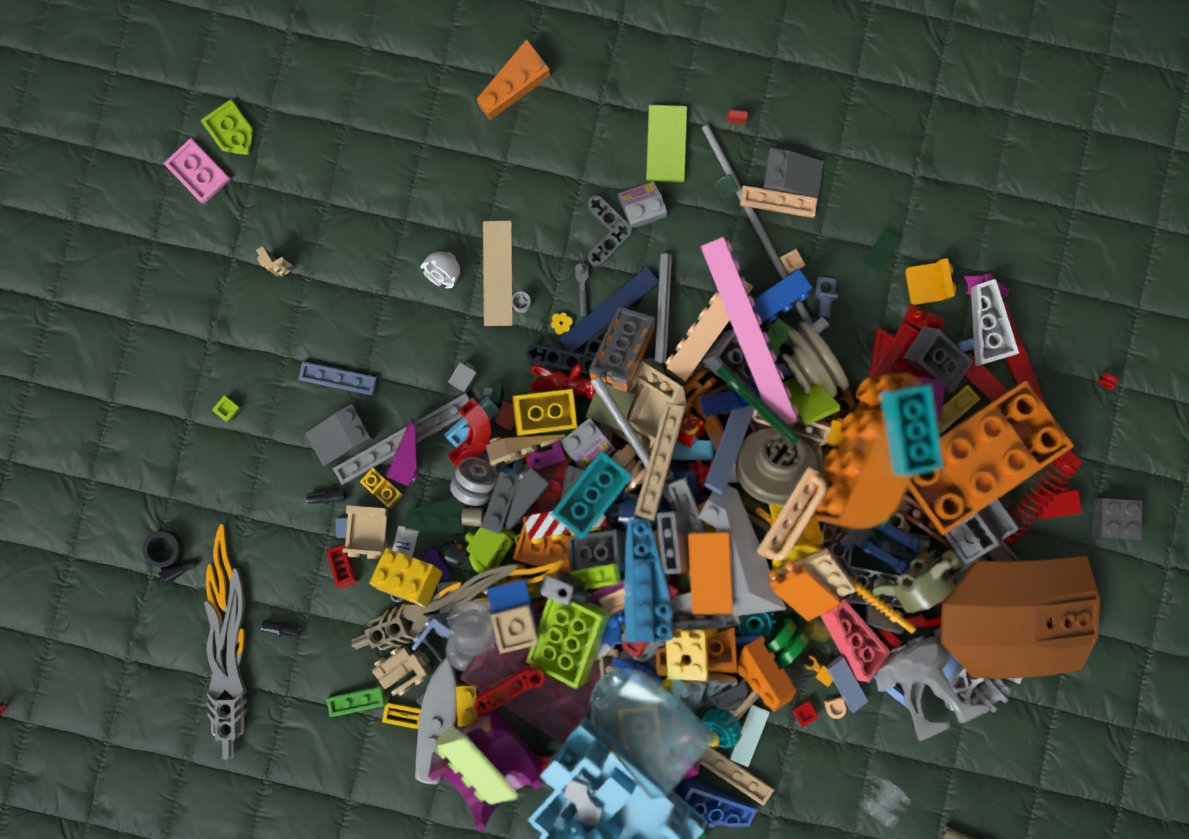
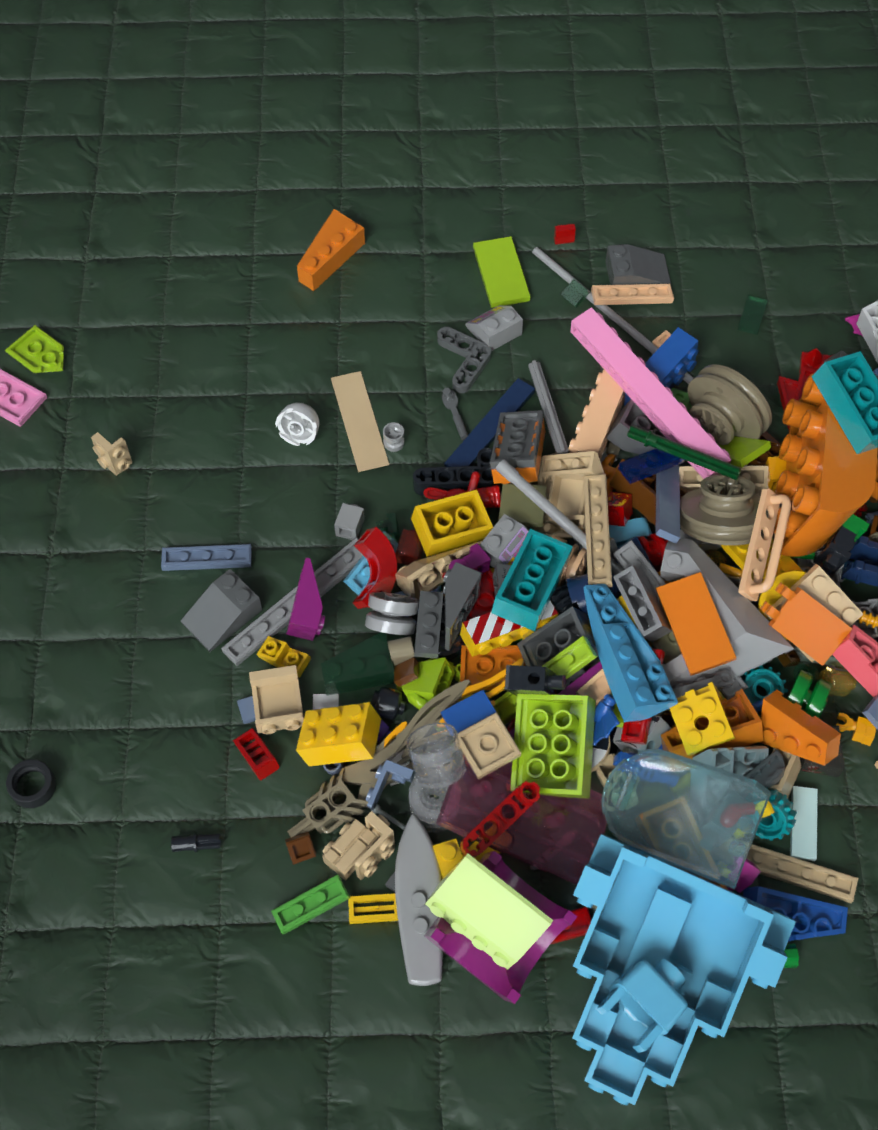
camera: 20 degrees left, 25 degrees down
black cone [158,560,196,585] -> none
light grey piece [204,524,247,759] -> none
lime plate [212,395,241,422] -> none
black axle [306,490,346,505] -> none
yellow plant [551,313,573,334] -> none
light grey tile [564,777,603,826] -> none
red plate [791,700,819,728] -> none
sand blue bracket [815,277,838,318] -> none
light orange bracket [905,258,956,305] -> none
none -> reddish brown tile [285,831,316,865]
none -> reddish brown tile [394,657,419,687]

